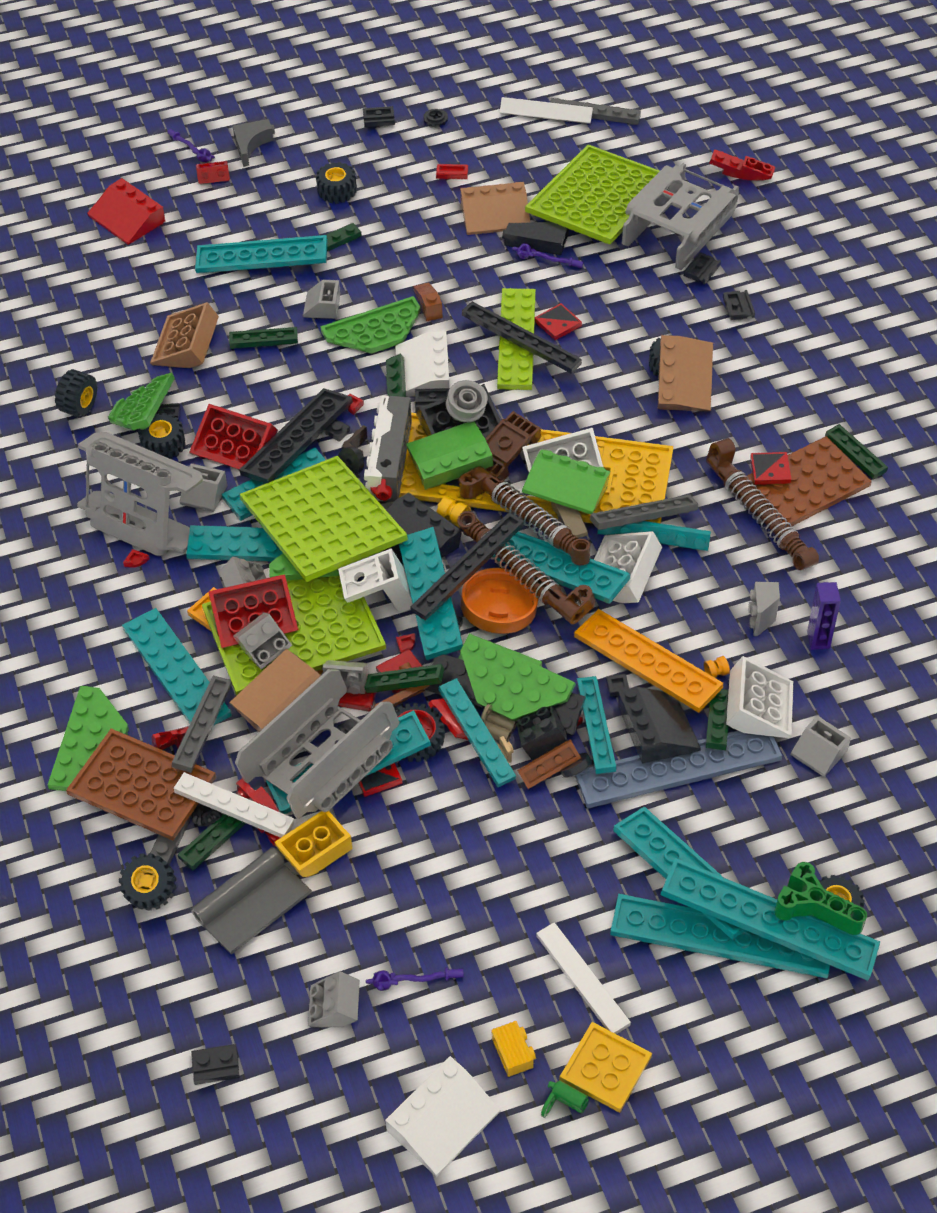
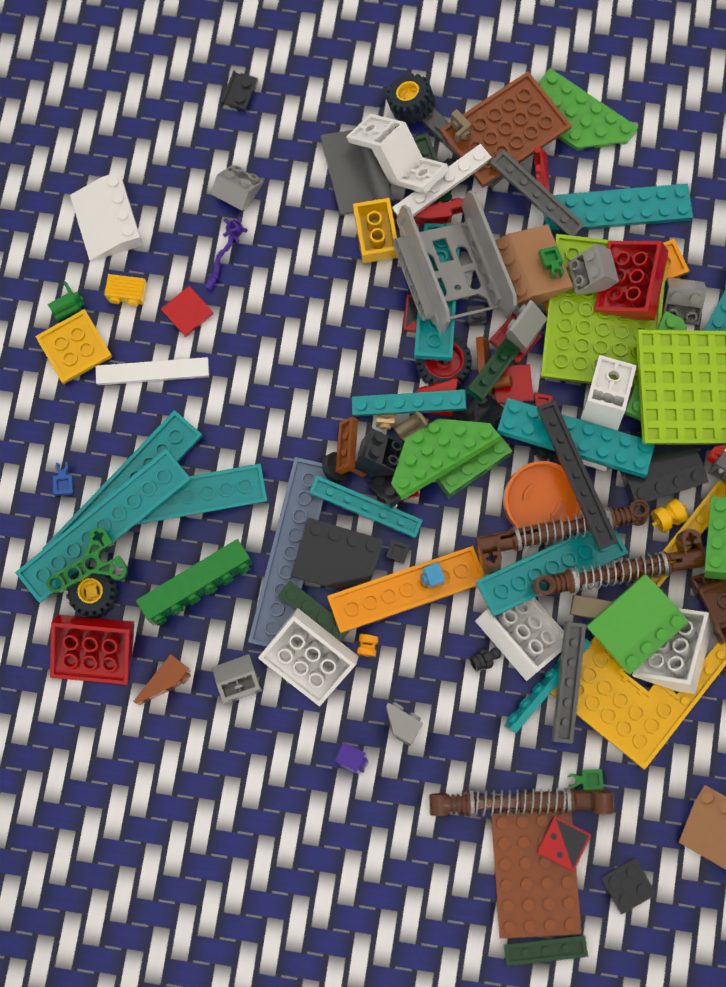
camera: 120 degrees right, 25 degrees up
none -> red slope [50,614,134,685]
none -> blue plate [53,462,74,496]
none -> dark orange slope [133,654,191,705]
none -> green brick [136,539,253,626]
none -> red tile [161,286,214,337]
none -> white bracket [346,114,450,193]
none -> dark azure plate [421,562,445,589]
none -> dark tan bracket [451,109,472,143]
none -> black piece [469,648,501,671]
none -> green plate [538,246,564,279]
none -> green plate [568,769,604,790]
none -> black plate [600,858,657,915]

